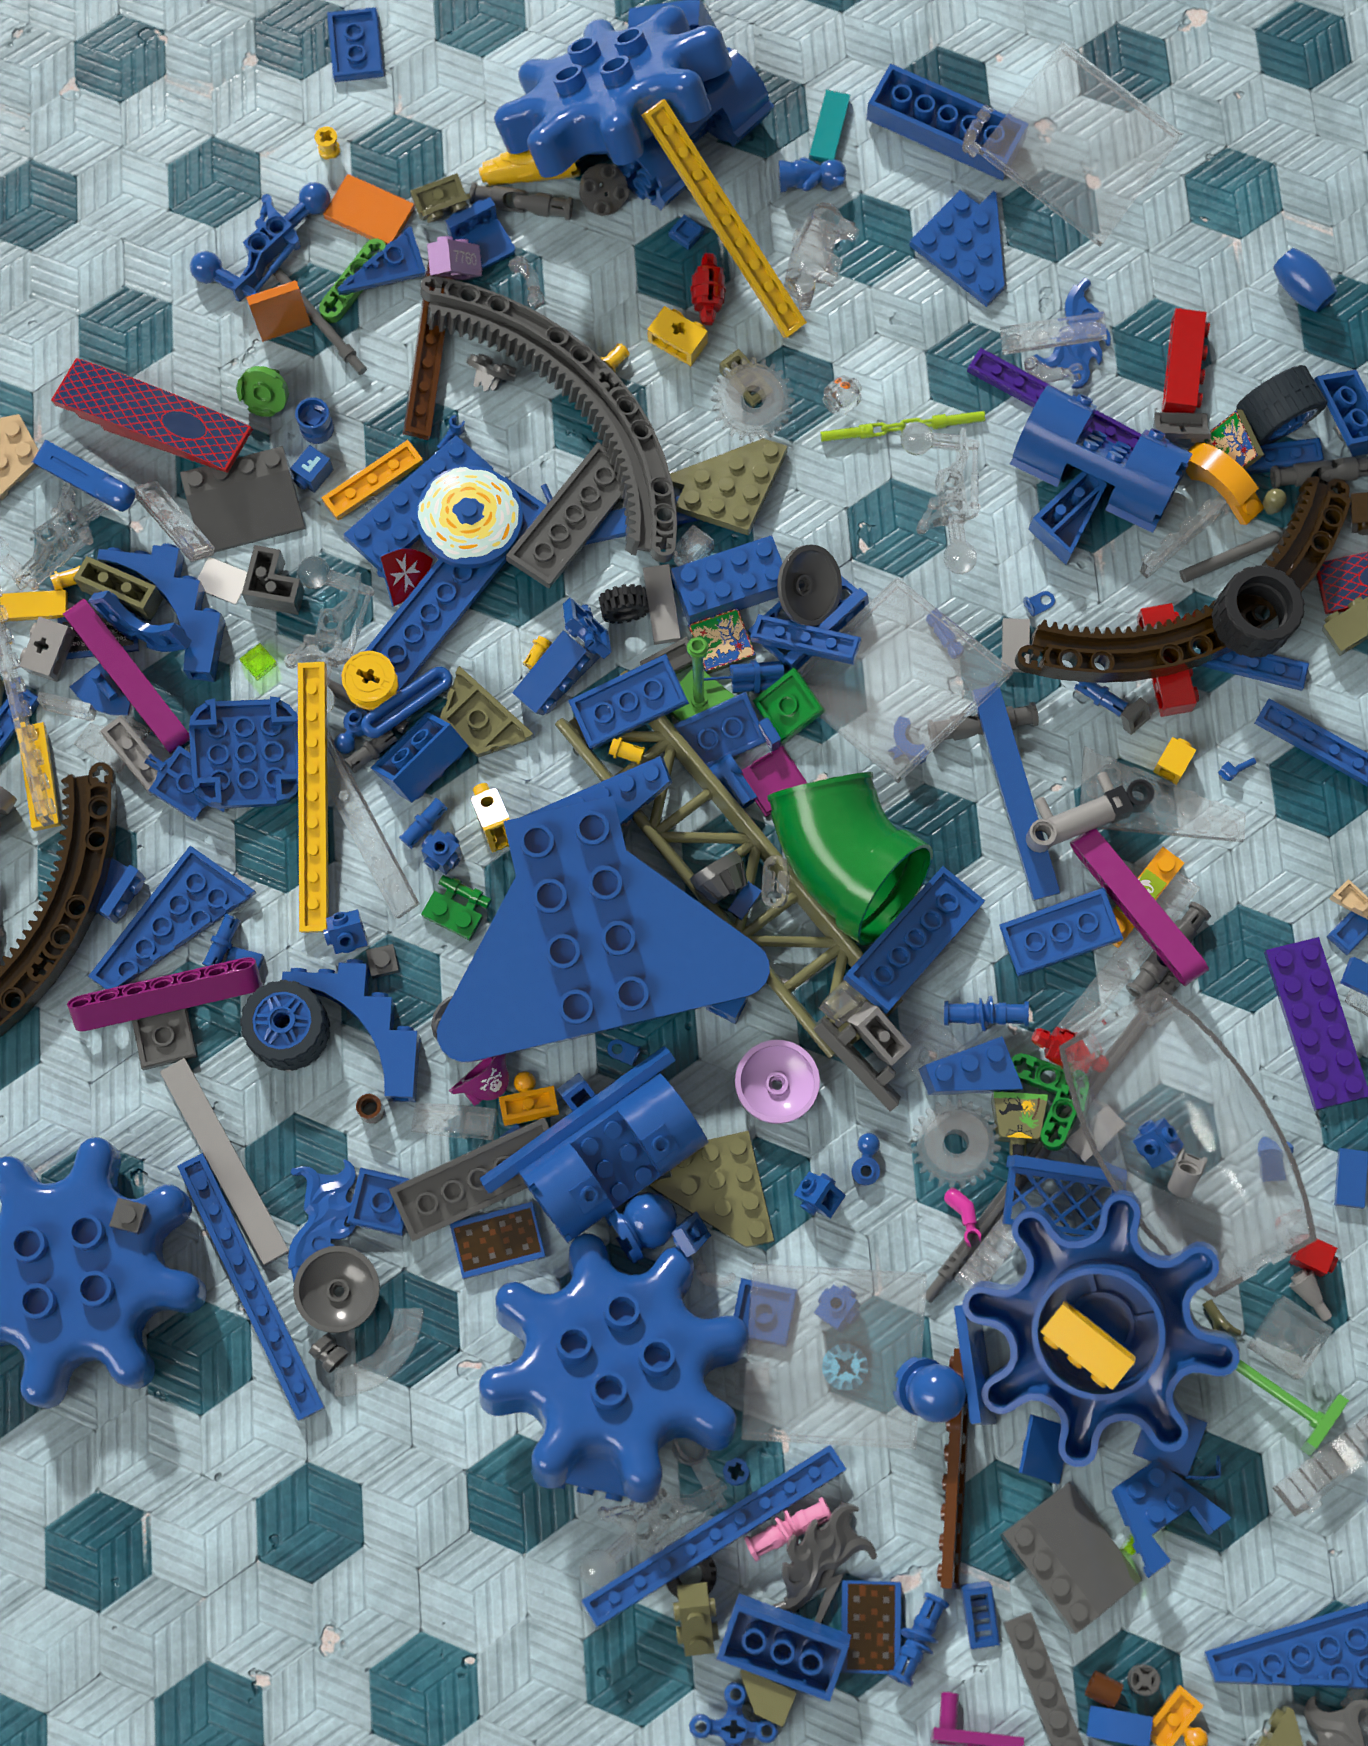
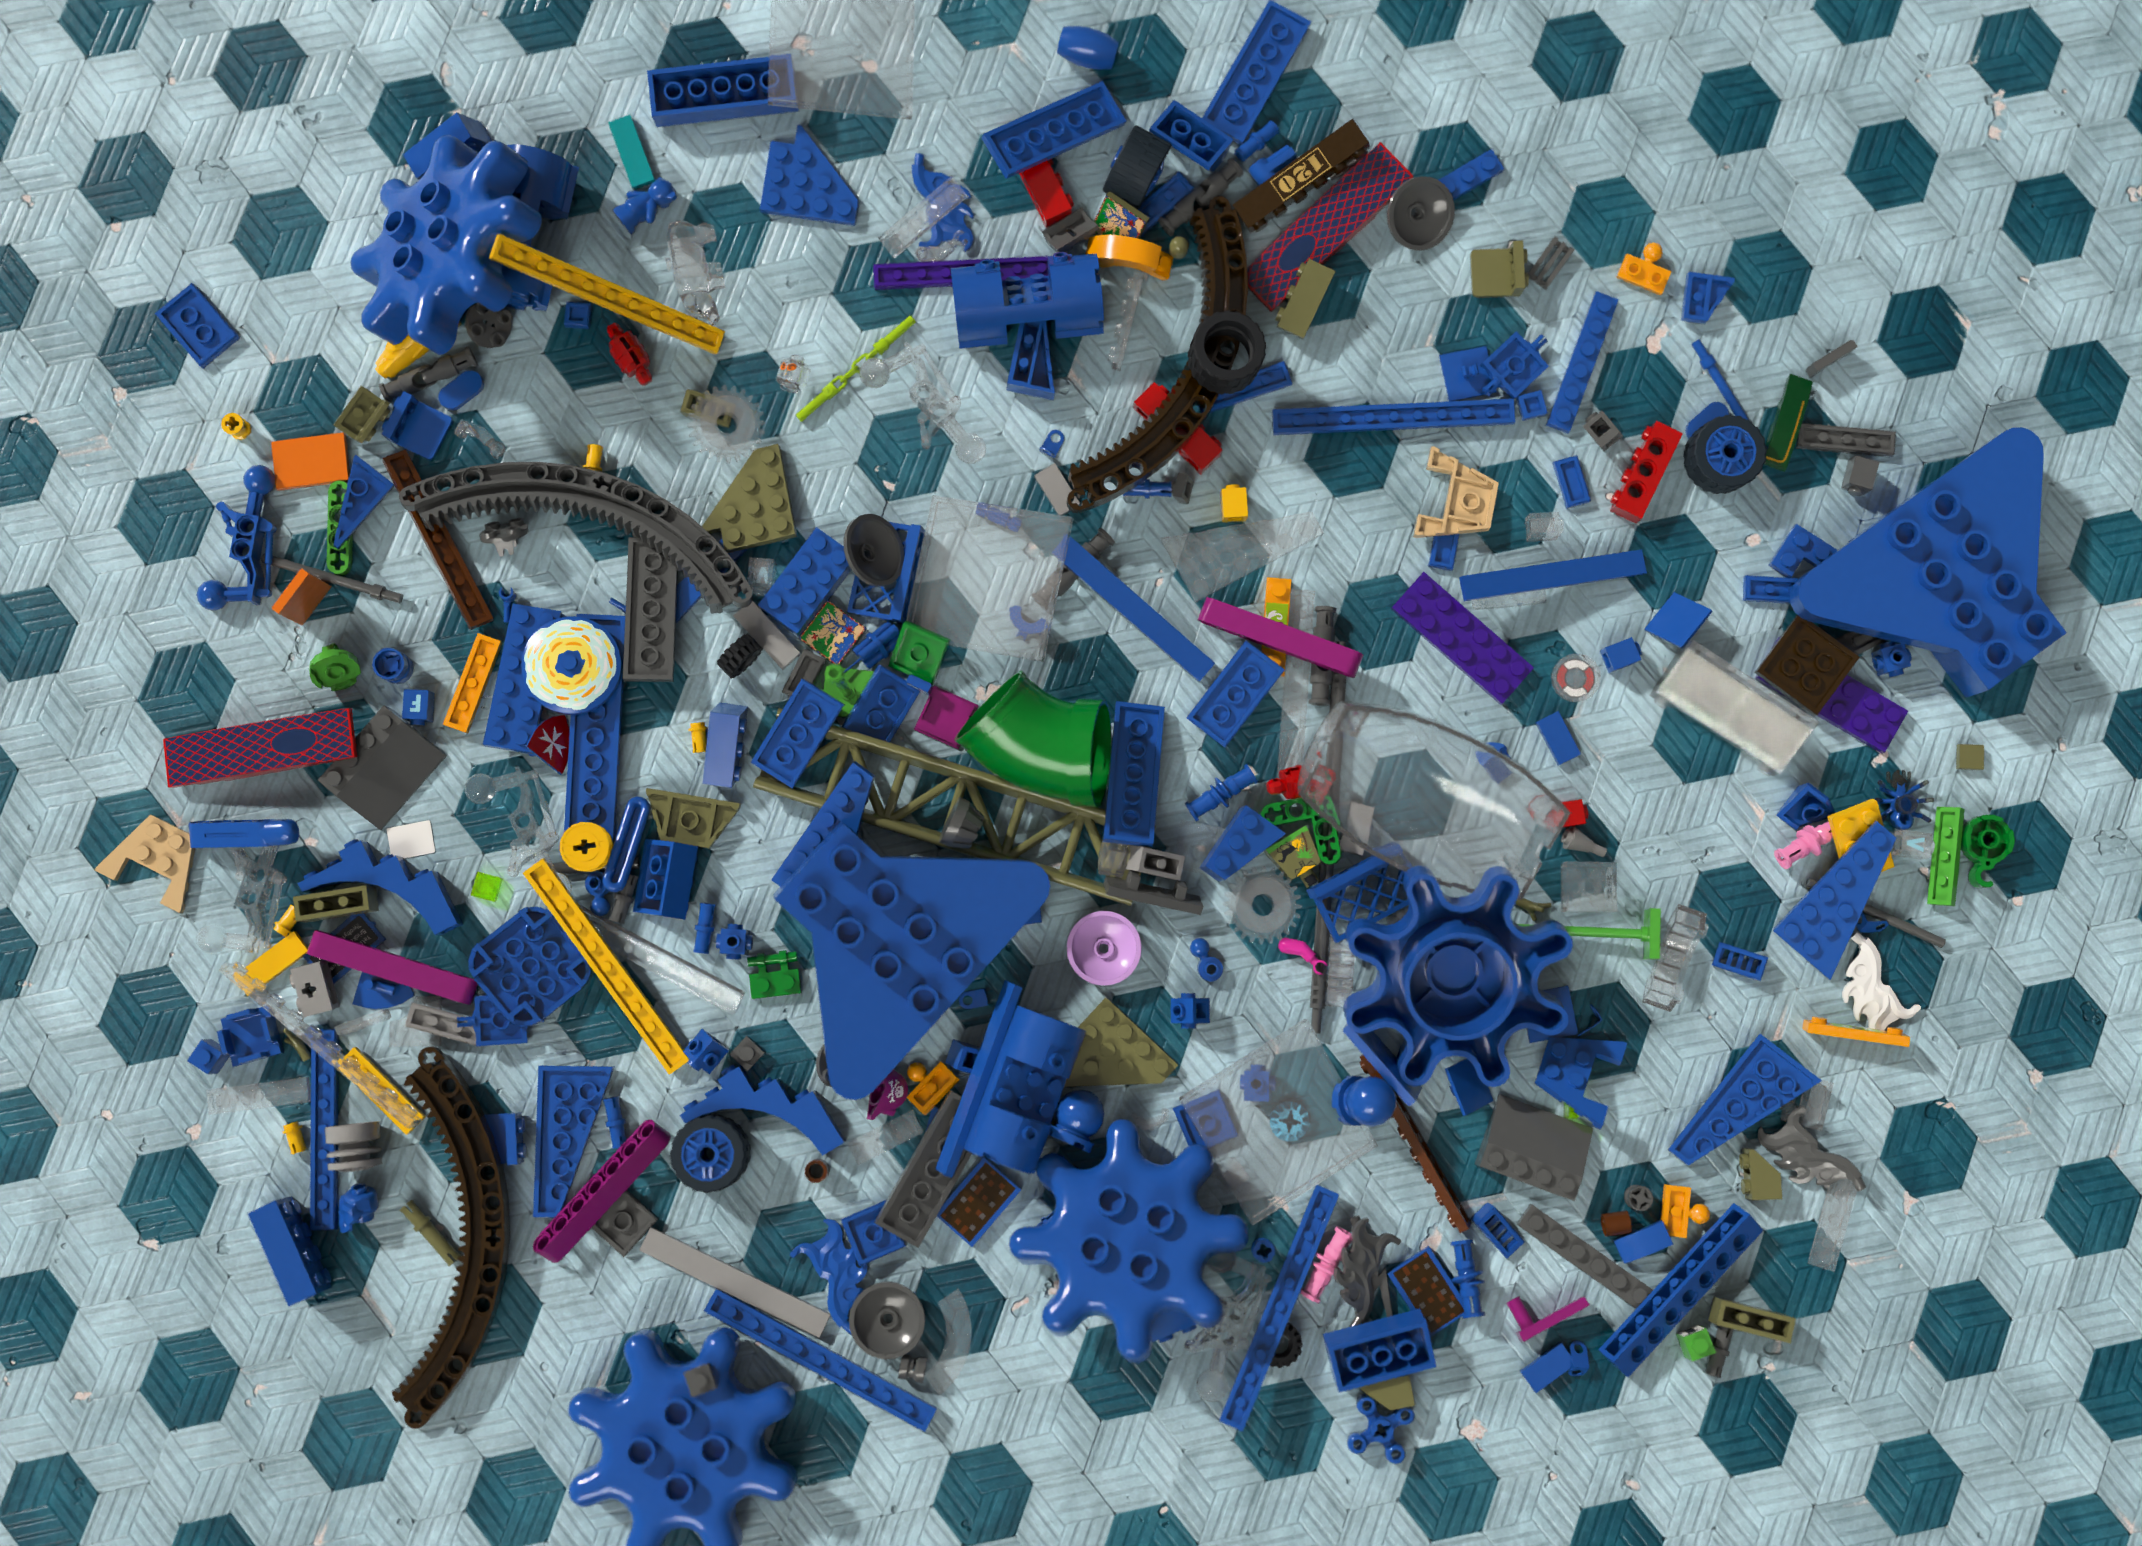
camera: 40 degrees left, 10 degrees up
blue plate [88,590,192,652] -> none
clear plate [134,481,215,562] -> none
blue piece [225,946,264,971] -> none
dark grey brick [242,545,305,615] -> none
lavender brick [427,236,482,281] -> none
torso [471,783,510,853] -> none
blue plate [563,597,612,659] -> none
yellow pin [609,738,645,765] -> none
yellow brick [647,306,708,366] -> none
blue plate [672,1211,711,1257] -> none
olive brick [673,1582,719,1657] -> none
blue piece [709,754,758,809] -> none
blue piece [728,881,762,920] -> none
blue tile [750,614,862,665] -> none
clear beam [761,855,790,909] -> none
clear arm [962,105,994,158] -> none
light grey piece [1026,772,1155,853] -> none
yellow brick [1041,1300,1136,1390] -> none
blue brick [1133,1117,1184,1169] -> none
light grey piece [1168,1148,1208,1198] -> none
dark grey piece [1179,530,1280,583] -> none
blue hand [1218,758,1257,781] -> none
none -> blue tile [438,370,484,411]
none -> blue plate [981,81,1127,179]

